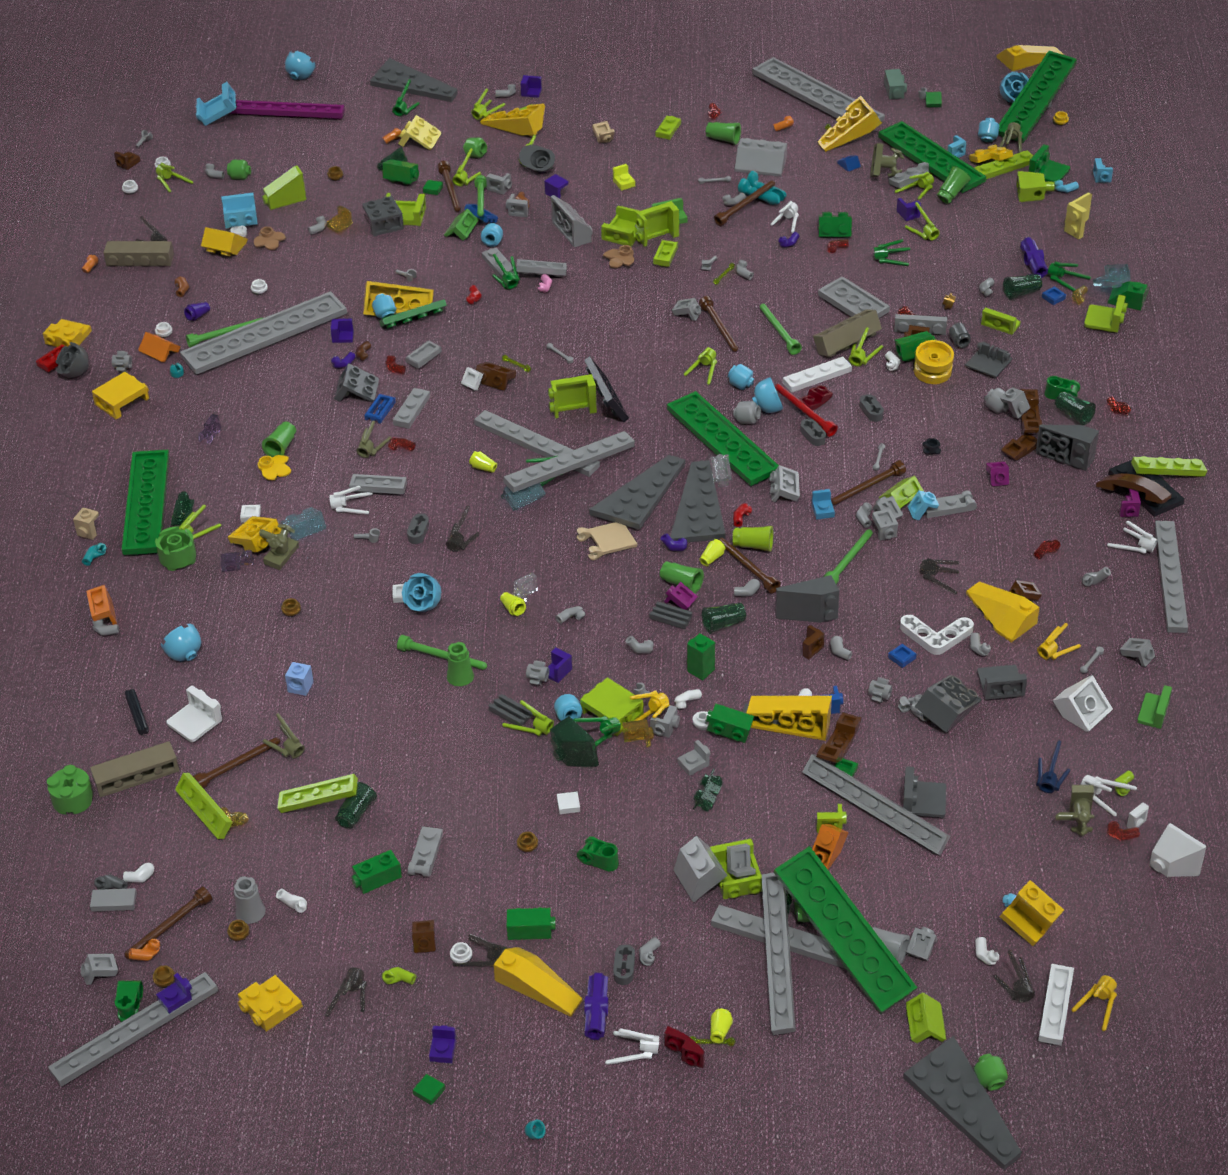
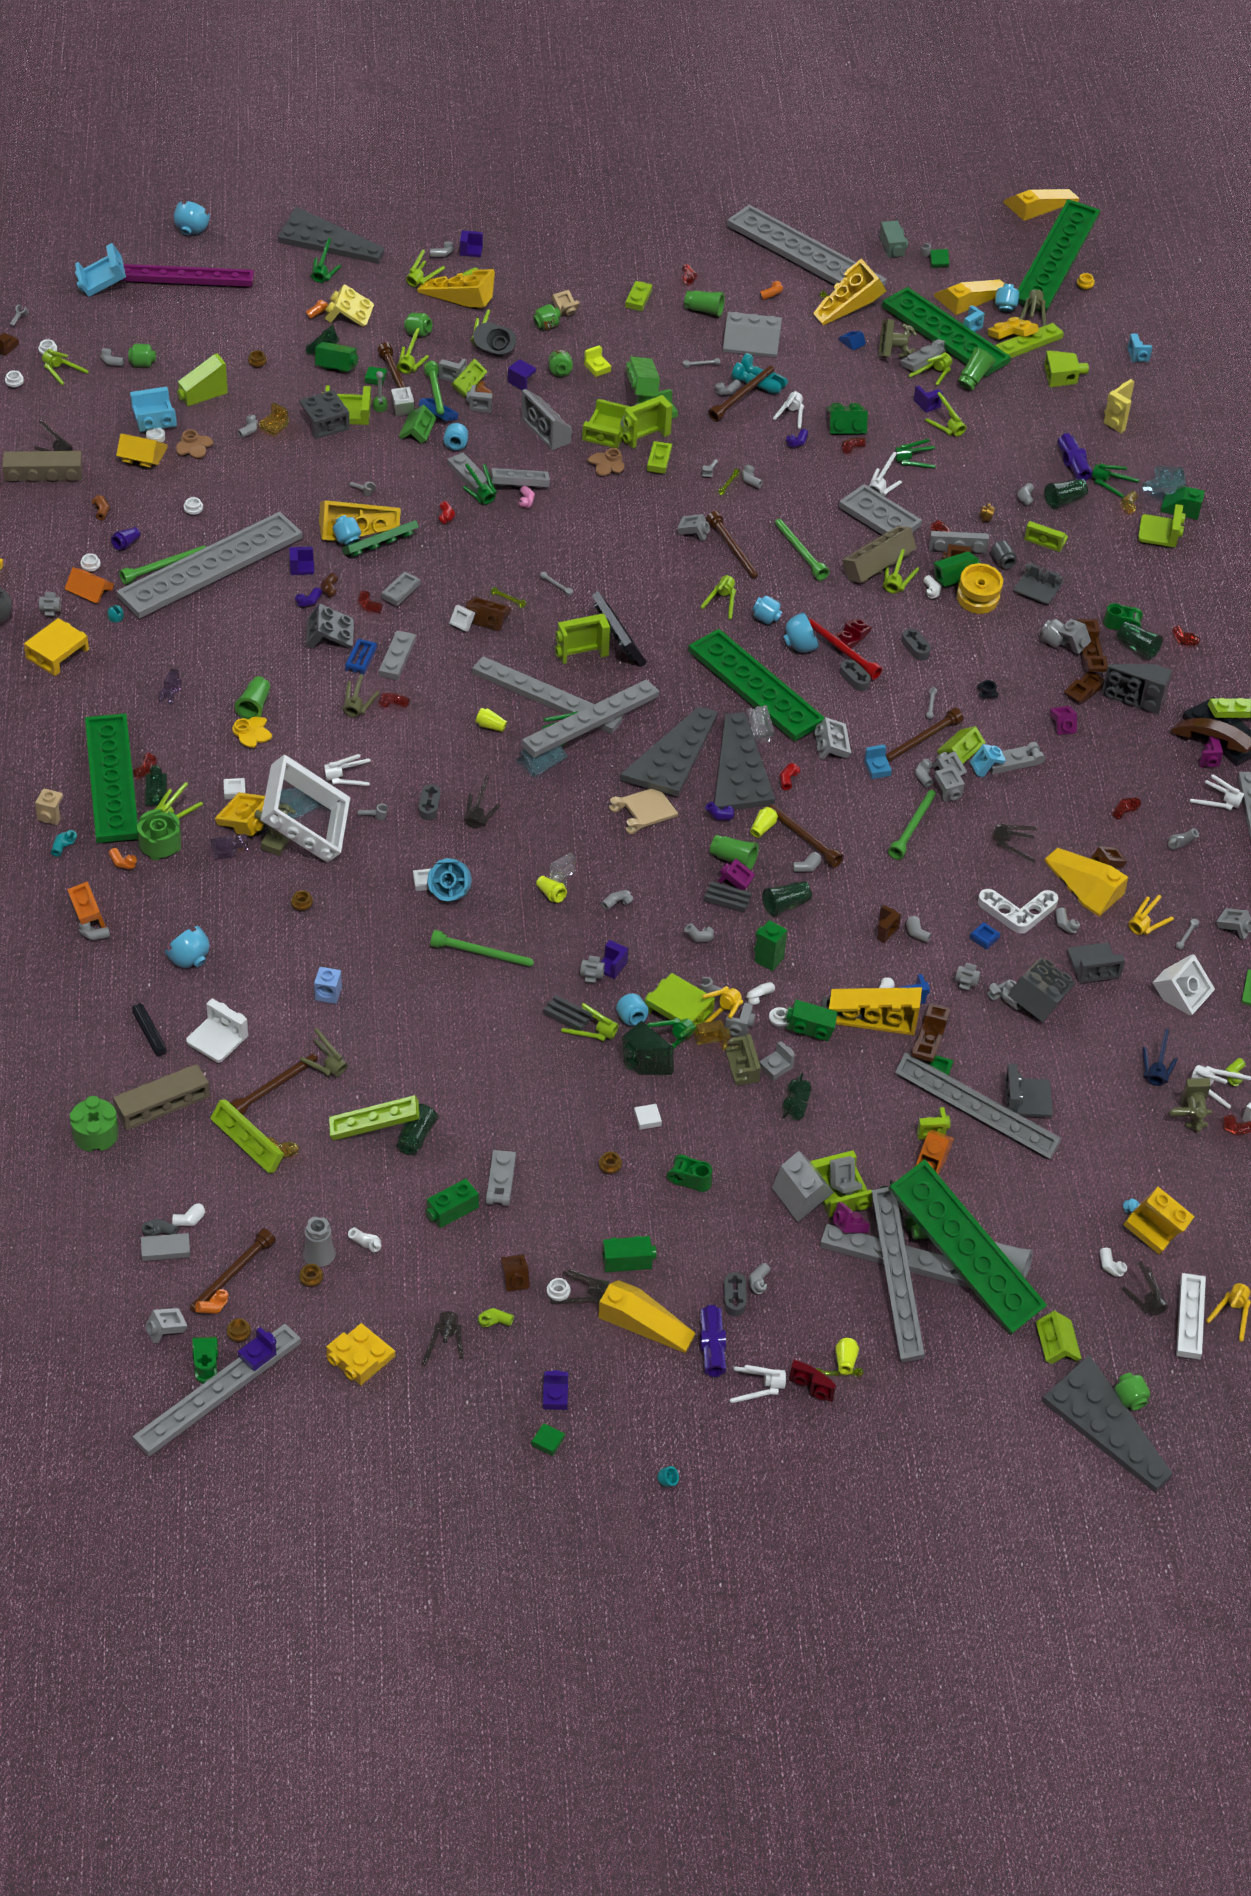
camera: 10 degrees left, 5 degrees up
light grey plate [349,474,407,494] -> none
bright green plant [447,642,474,686] -> none
light grey head [733,401,761,424] -> none
lime plant [733,526,773,552] -> none
dark grey slope [775,575,840,623] -> none
white plate [783,357,852,393] -> none
light grey bracket [906,927,938,962] -> none
medium azure cylinder [999,71,1029,103] -> none
green bracket [1029,144,1070,183] -> none
blue tile [1042,286,1066,305] -> none
medium azure arm [1054,180,1079,193] -> none
none -> orange arm [109,848,137,870]
none -> clear red arm [133,753,157,779]
none -> white window [261,754,350,863]
none -> hinge [373,371,388,412]
none -> white slope [391,387,414,416]
none -> lime plate [451,358,488,398]
none -> bright green head [533,304,561,331]
none -> bright green head [548,350,573,377]
none -> bright green brick [625,356,660,398]
none -> olive hinge [725,1034,761,1086]
none -> magenta bracket [833,1202,870,1233]
none -> white plant [868,452,902,497]
none -> yellow wedge [934,280,1005,315]

